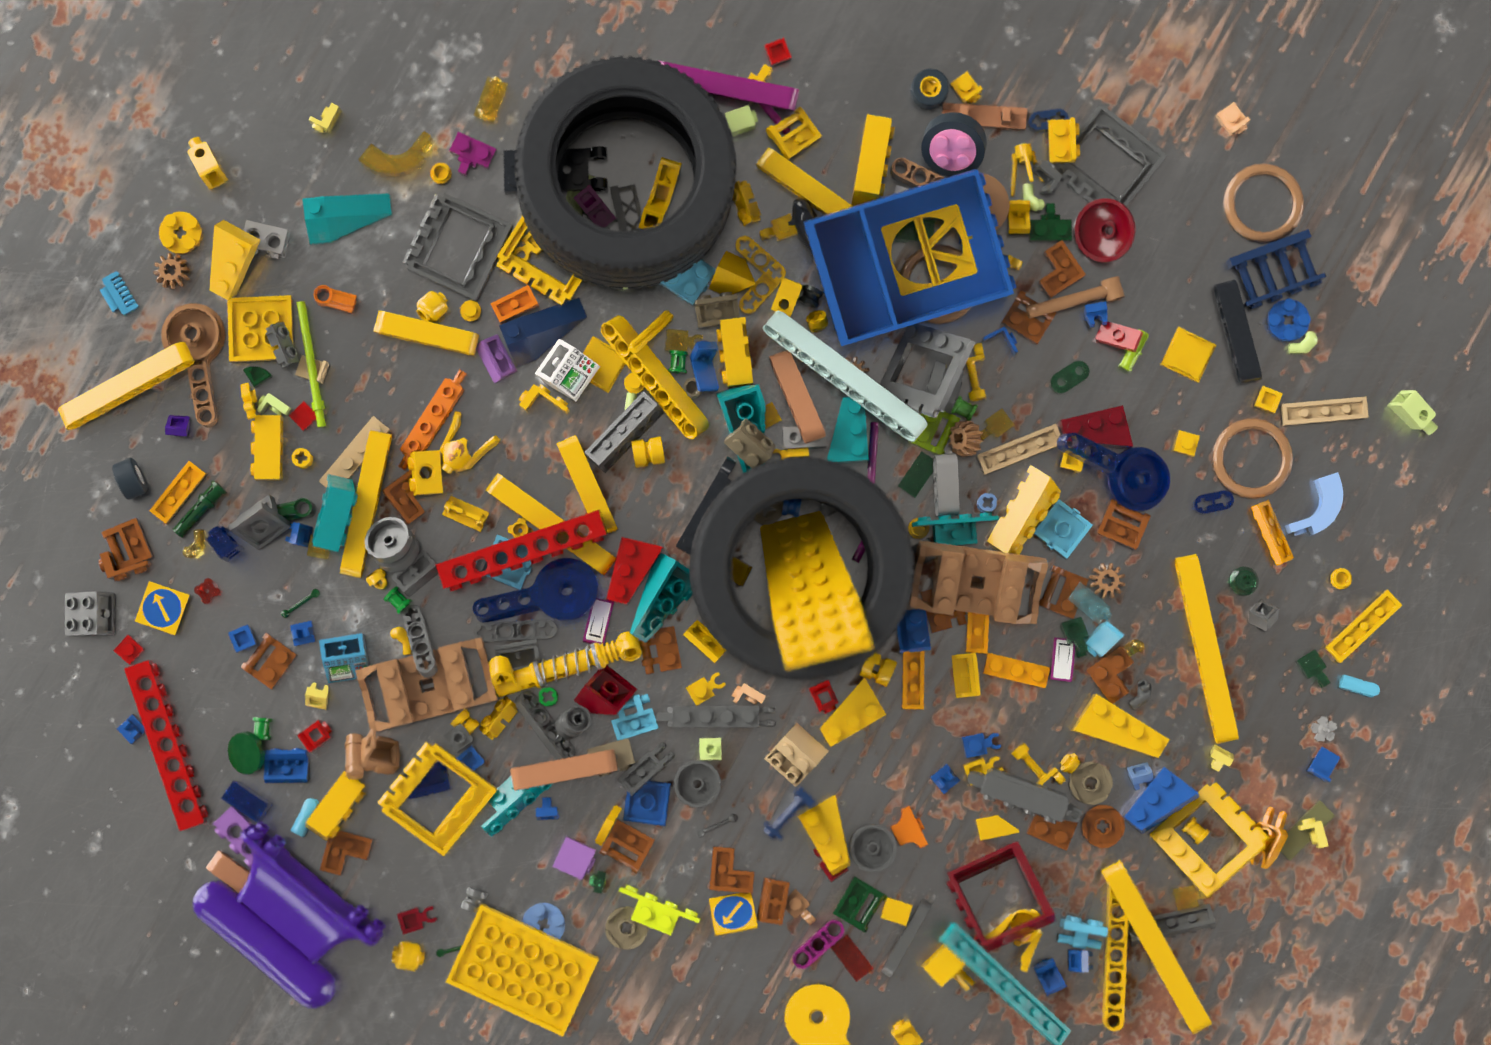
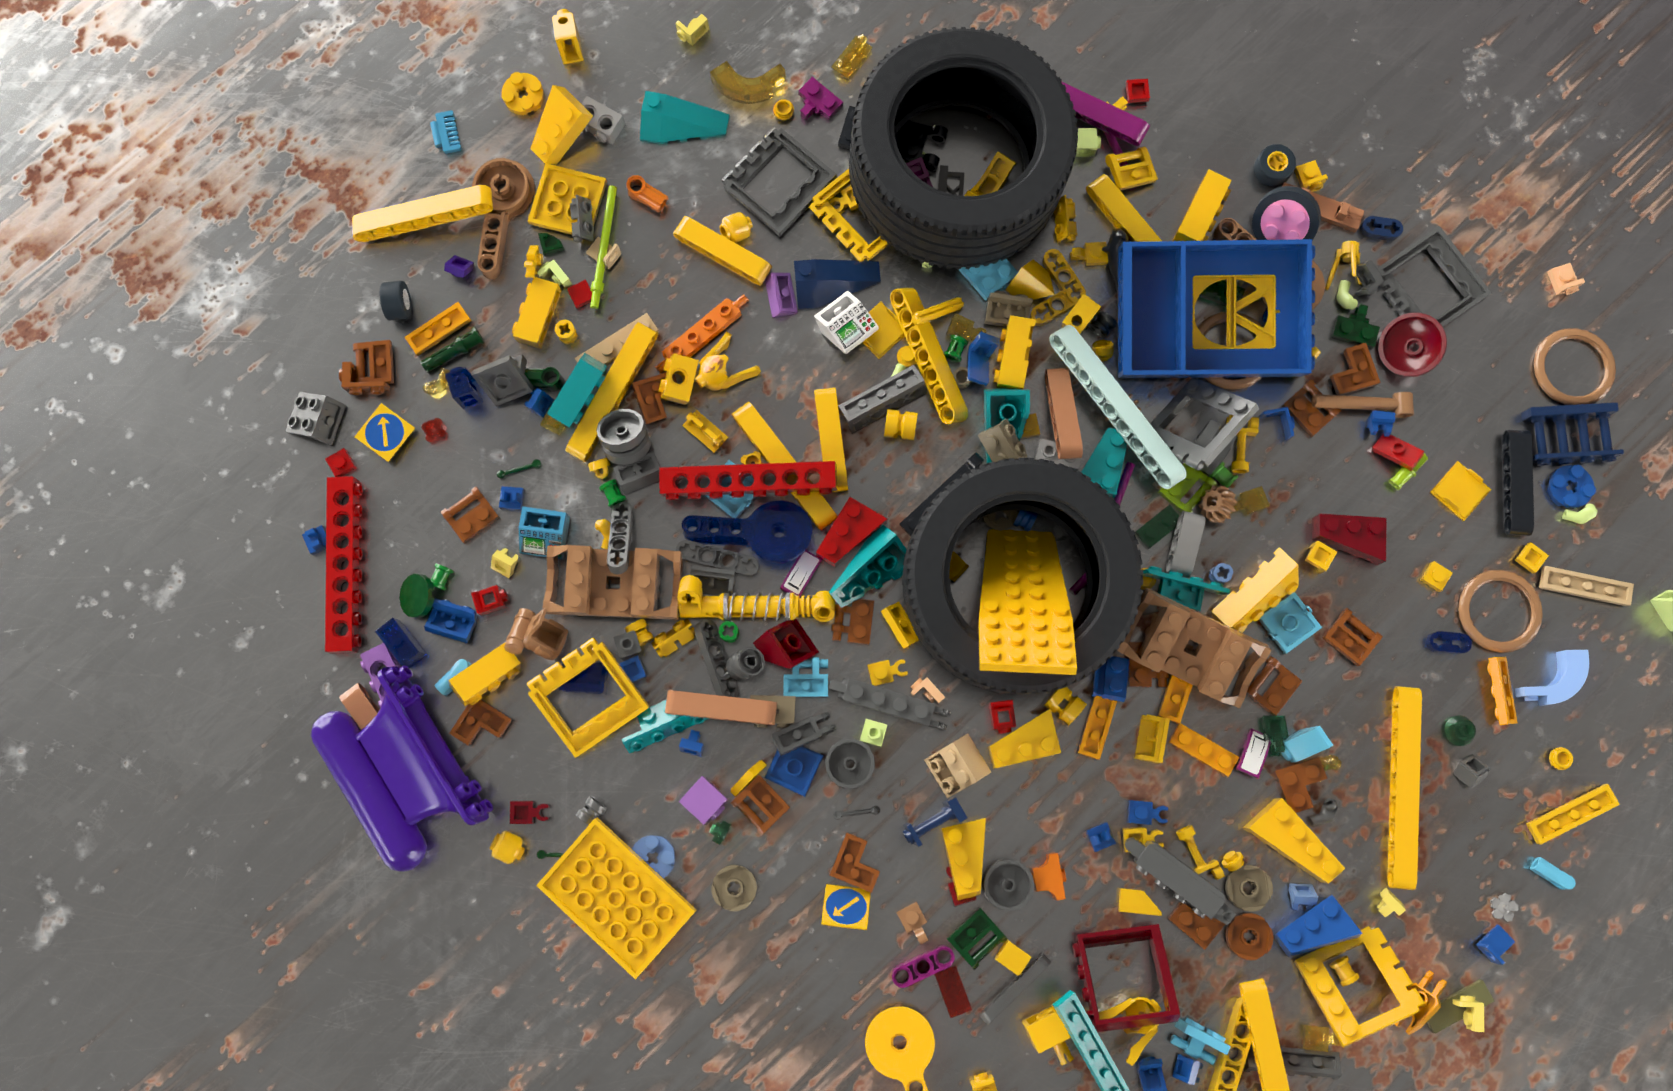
camera: 25 degrees right, 5 degrees down
medium nougat gear [153,253,190,290] -> none
blue tile [228,624,257,653] -> none
yellow plate [460,300,481,322] -> none
orange panel [490,285,539,325] -> none
yellow bracket [519,384,570,414] -> none
neon yellow bracket [619,884,701,936] -> none
dark orange hinge [756,877,790,925] -> none
tan plate [977,424,1064,475] -> none
yellow bracket [1008,200,1030,234] -> none
yellow bracket [1048,118,1080,163] -> none
clear green plate [1050,361,1090,394] -> none
clear blue beam [1057,433,1170,511] -> none
clear light blue hinge [1068,582,1112,624] -> none
medium nougat gear [1089,563,1125,599] -> none
clear green plate [1296,649,1331,688] -> none

